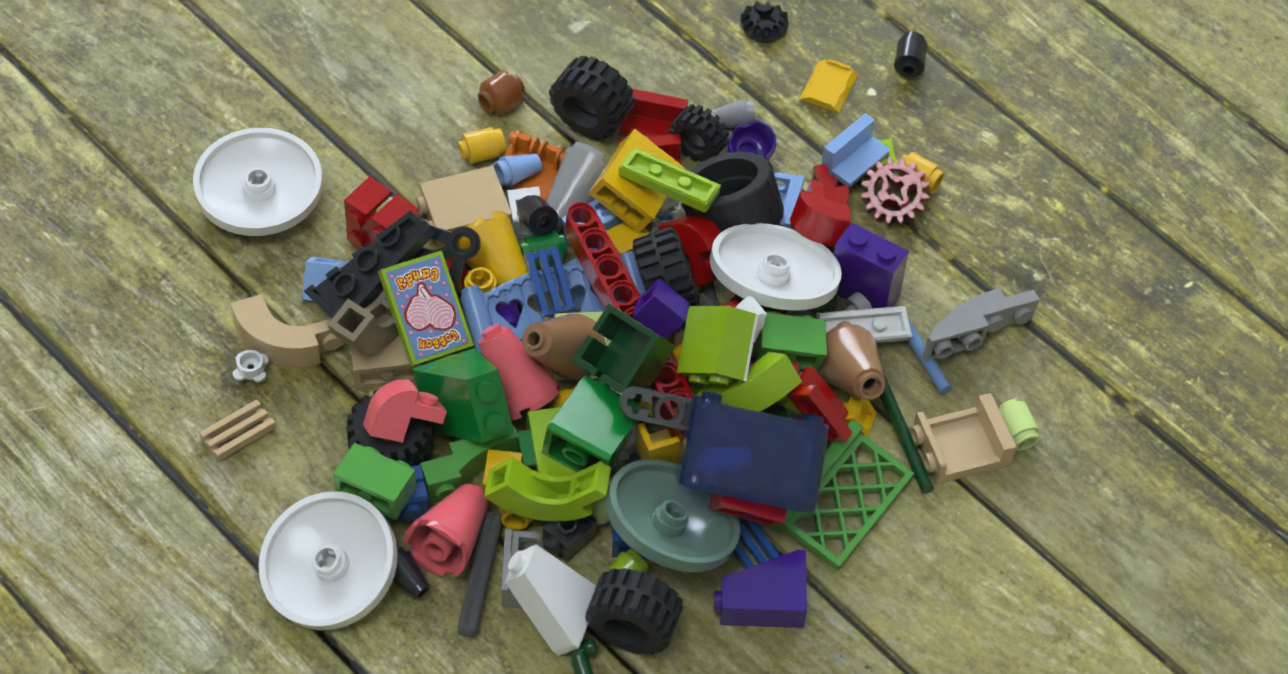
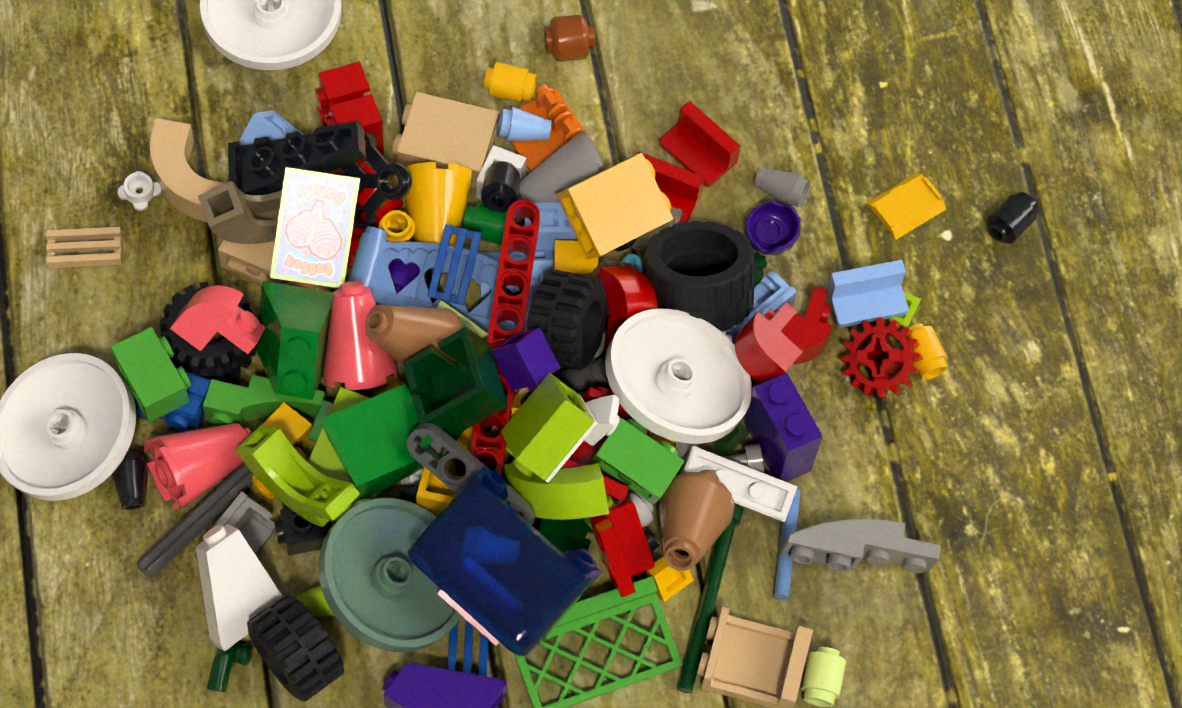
camera: 30 degrees right, 10 degrees up
black tyre [549,56,635,140] -> none
lime tile [618,147,721,213] -> none
black tyre [669,104,730,162] -> none
black gear [741,0,789,41] -> none

